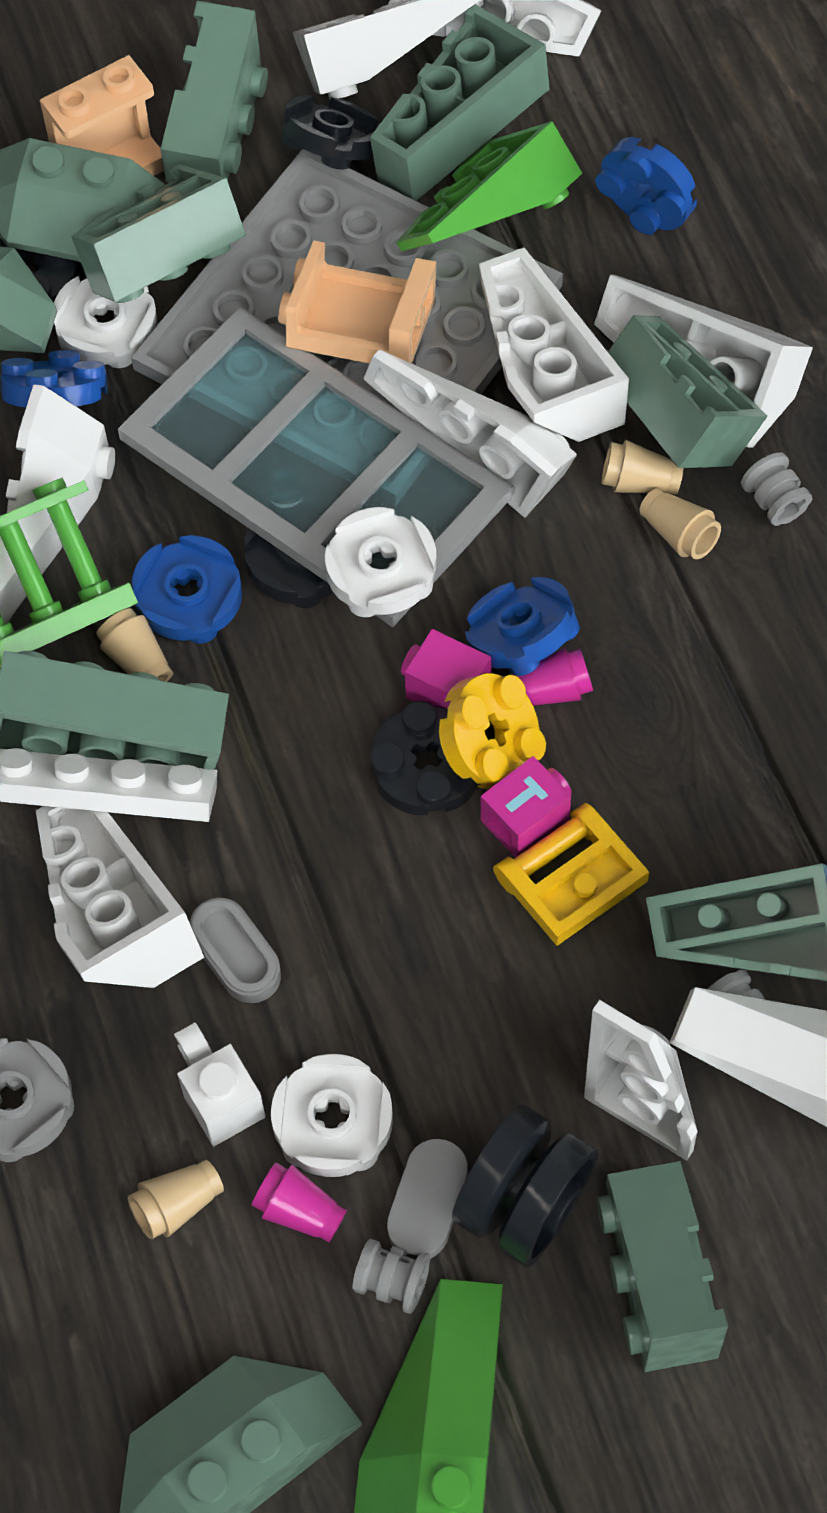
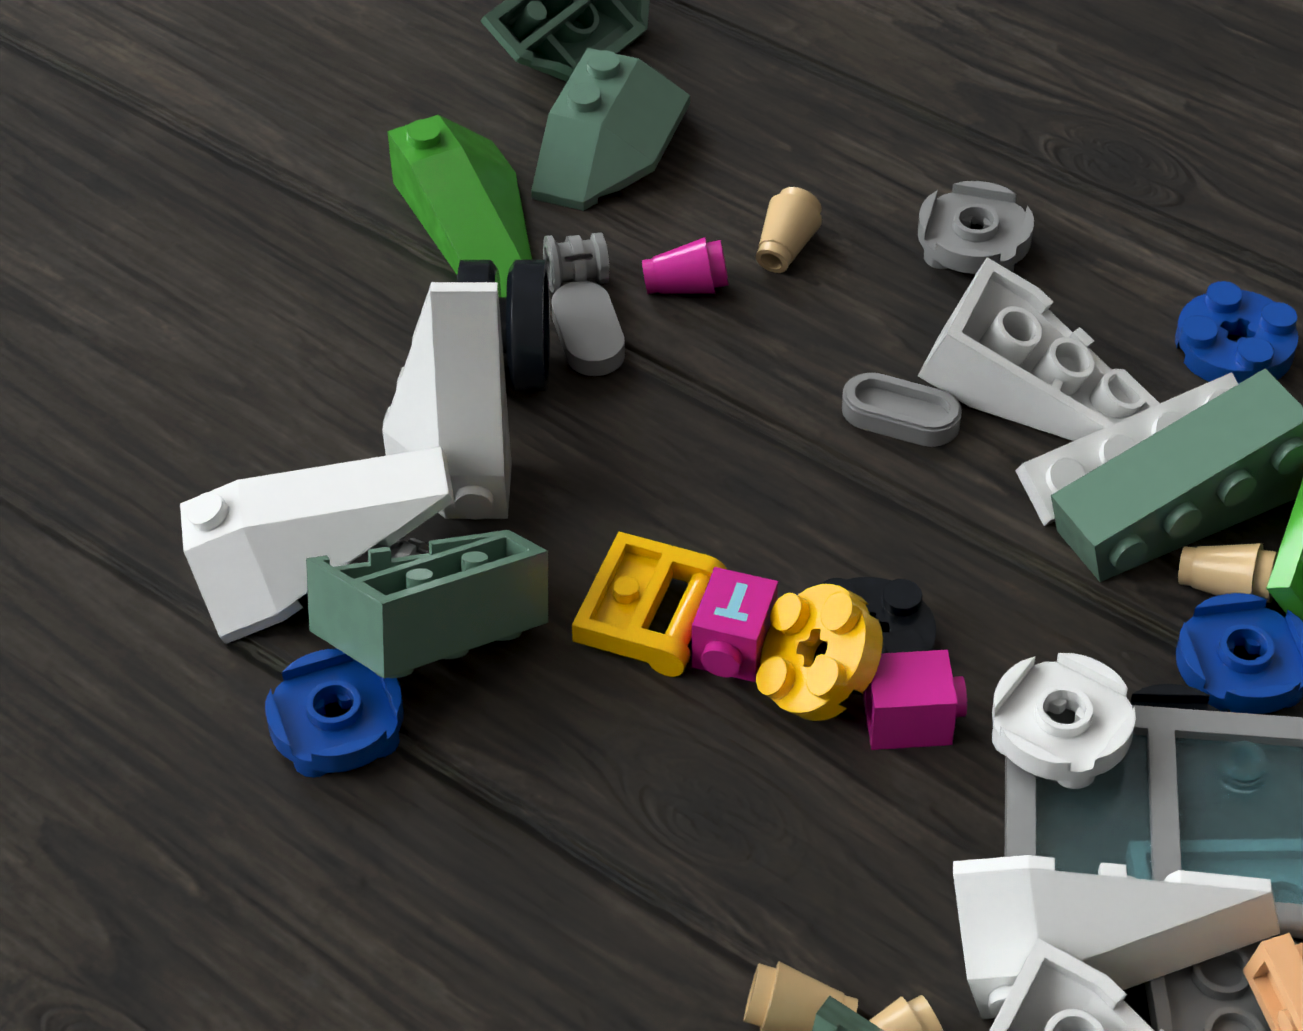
camera: 145 degrees right, 15 degrees down
white brick [174,1023,265,1147] -> none
white plate [271,1054,393,1177] -> none
blue plate [465,577,580,676] -> none
dark pink cone [517,647,593,706] -> none
sand green wedge [597,1161,728,1372] -> none

